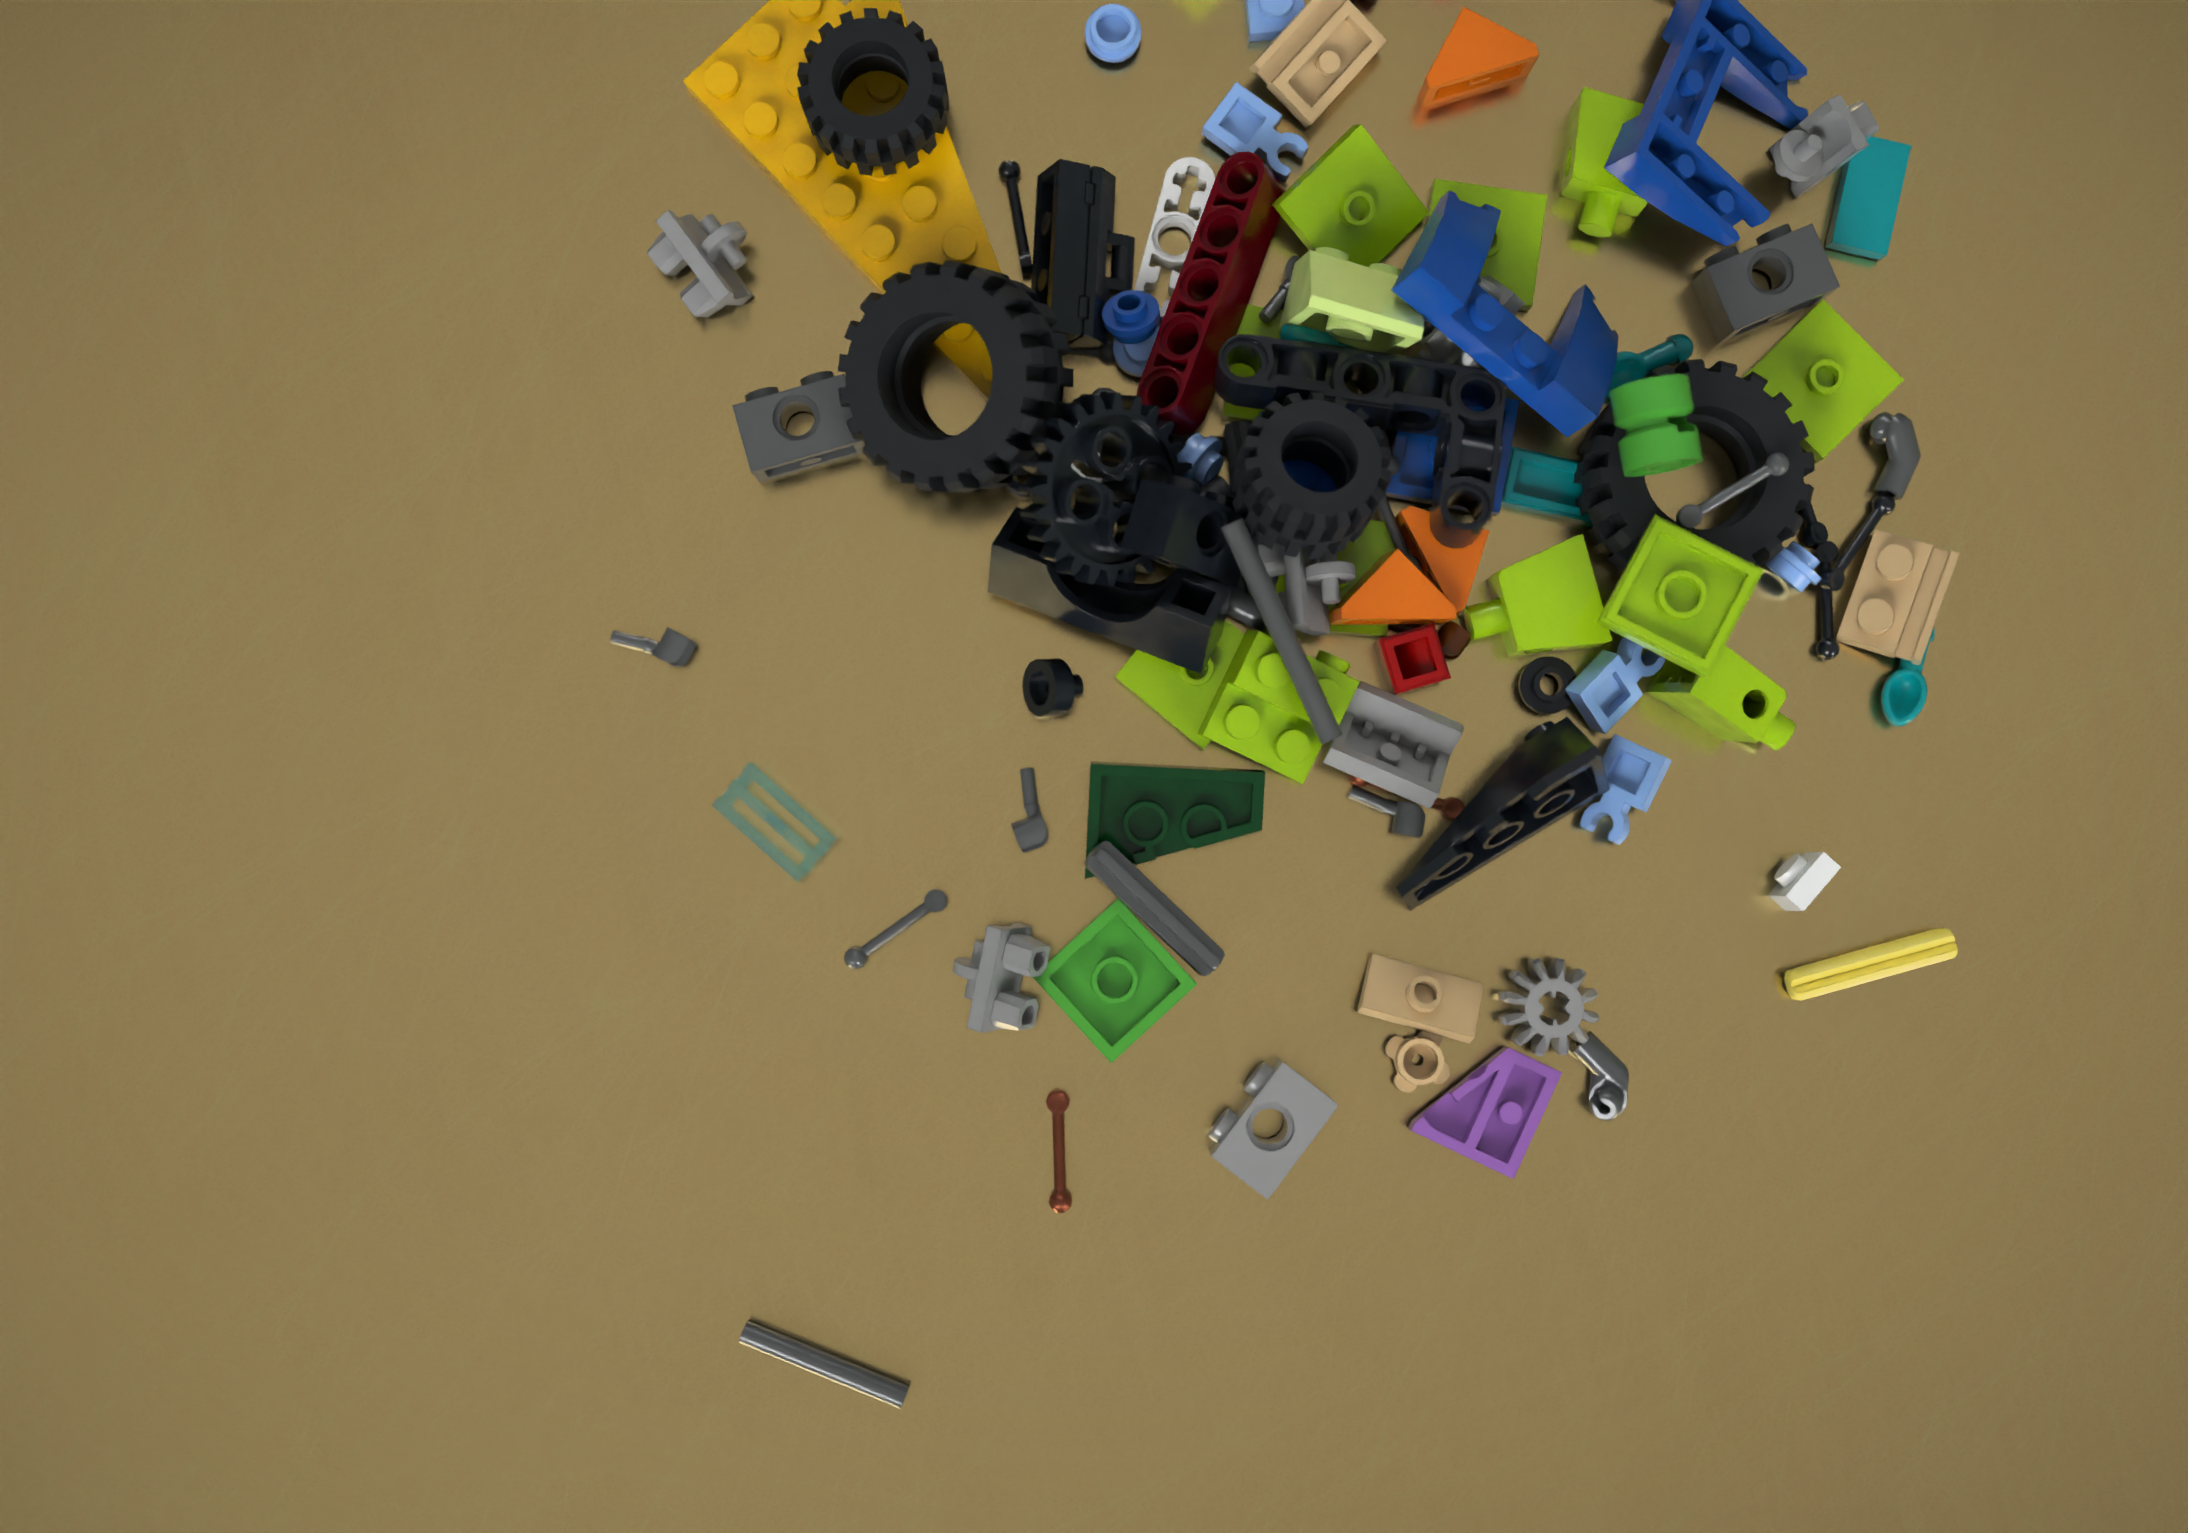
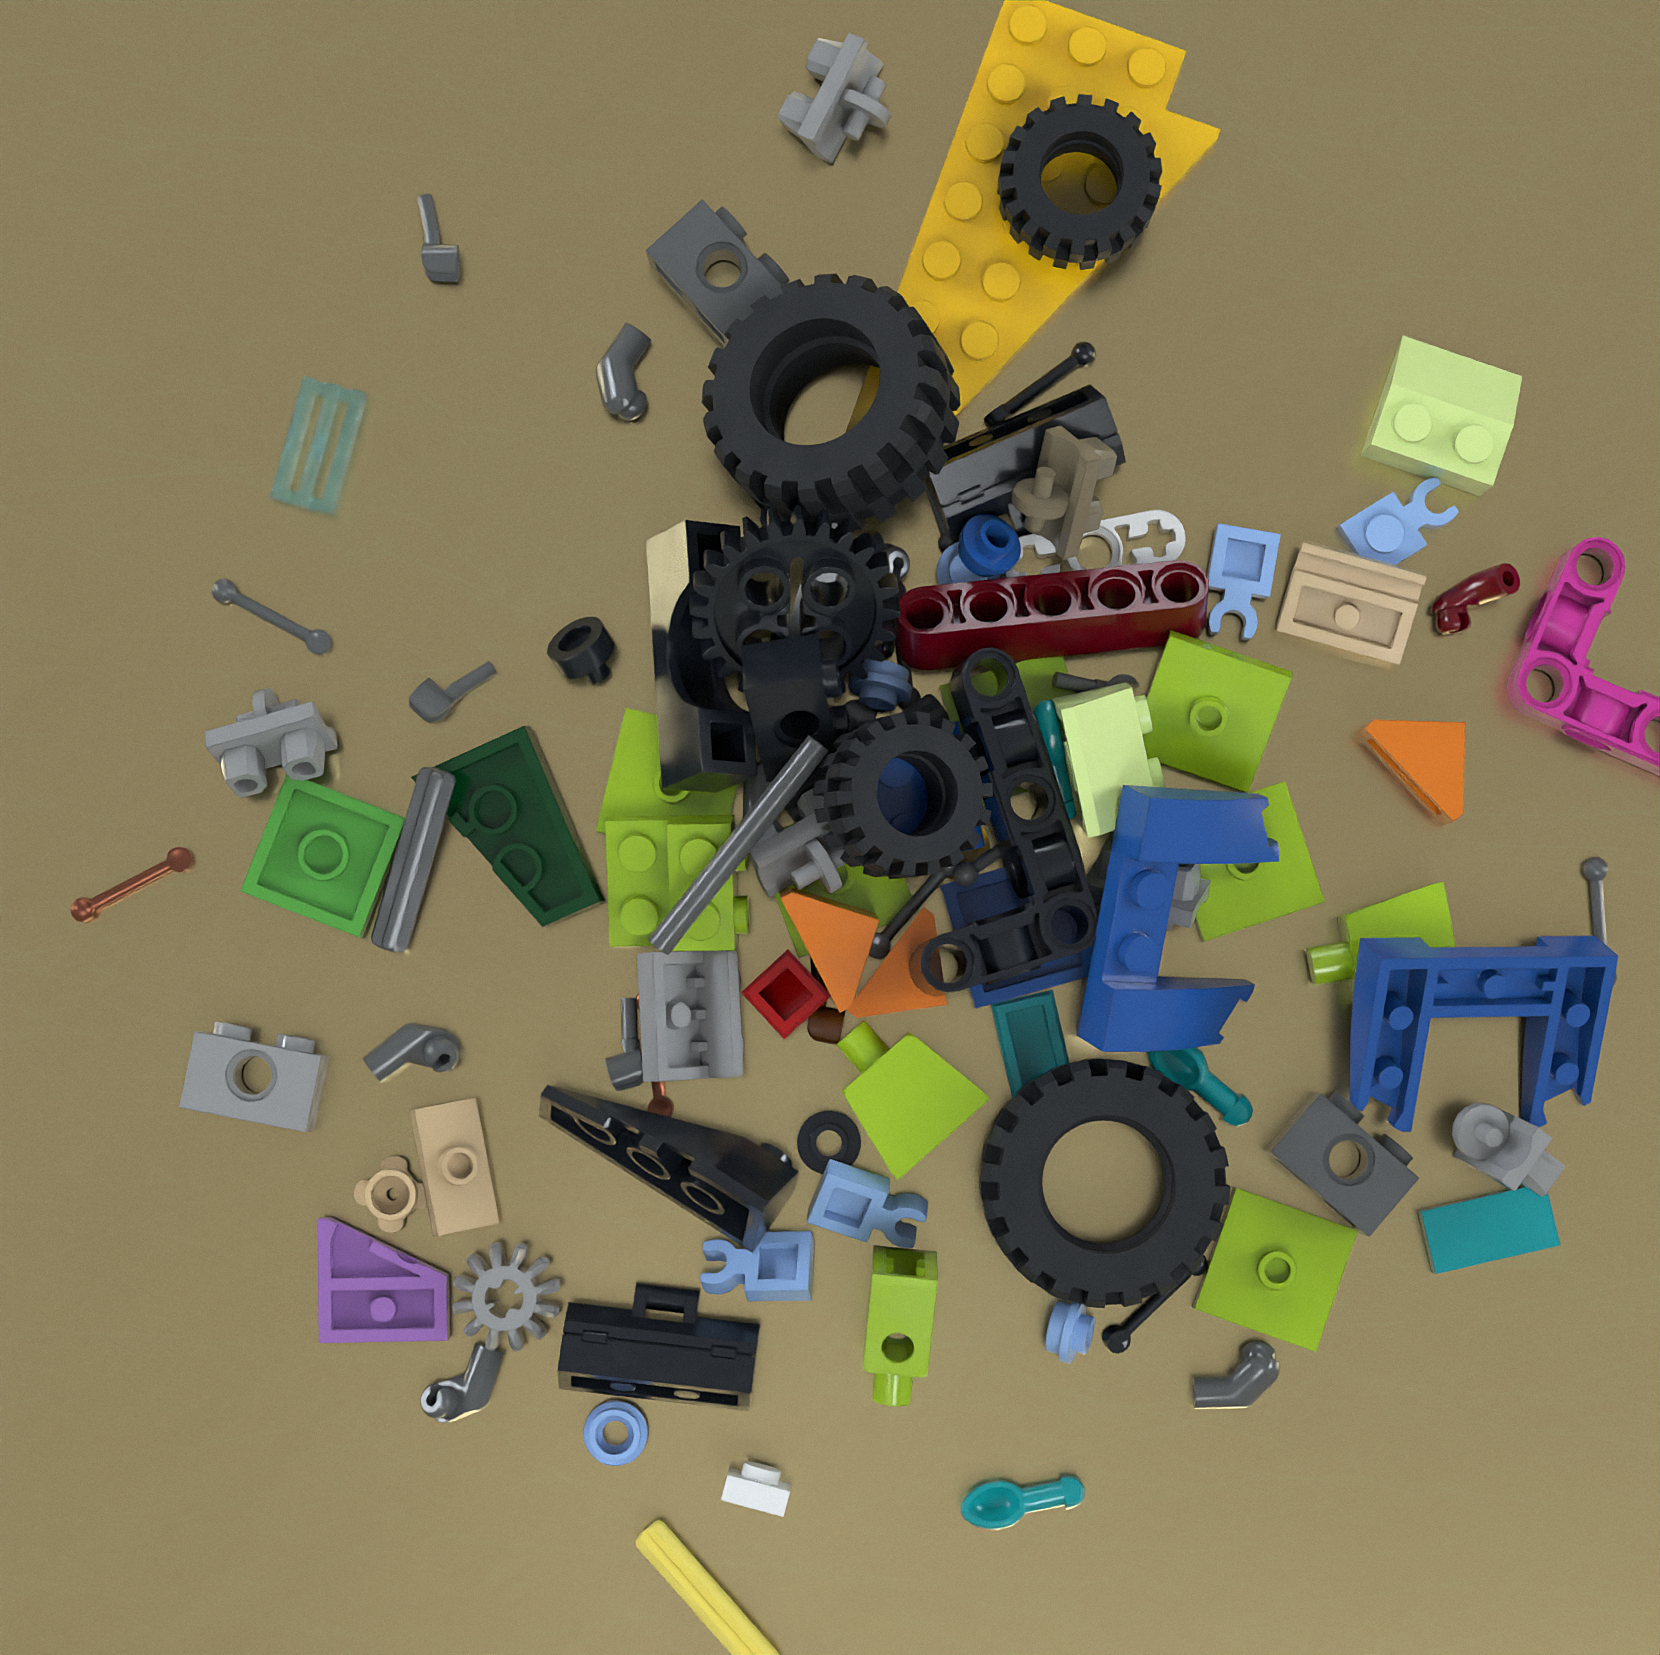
camera: 70 degrees right, 0 degrees up
light blue plate [1085,4,1141,63] -> none
lime plate [1597,514,1764,678] -> none
bright green wheel [1609,374,1703,477] -> none
dark grey hinge [1676,453,1789,529] -> none
black hinge [1812,541,1840,660] -> none
black hinge [1820,493,1896,591] -> none
tan plate [1836,529,1960,666] -> none
none -> dark grey arm [363,1023,460,1083]
none -> black piece [557,1282,760,1411]
none -> light blue plate [583,1400,648,1466]
none -> dark grey arm [596,323,652,421]
none -> dark tan hips [1011,426,1117,560]

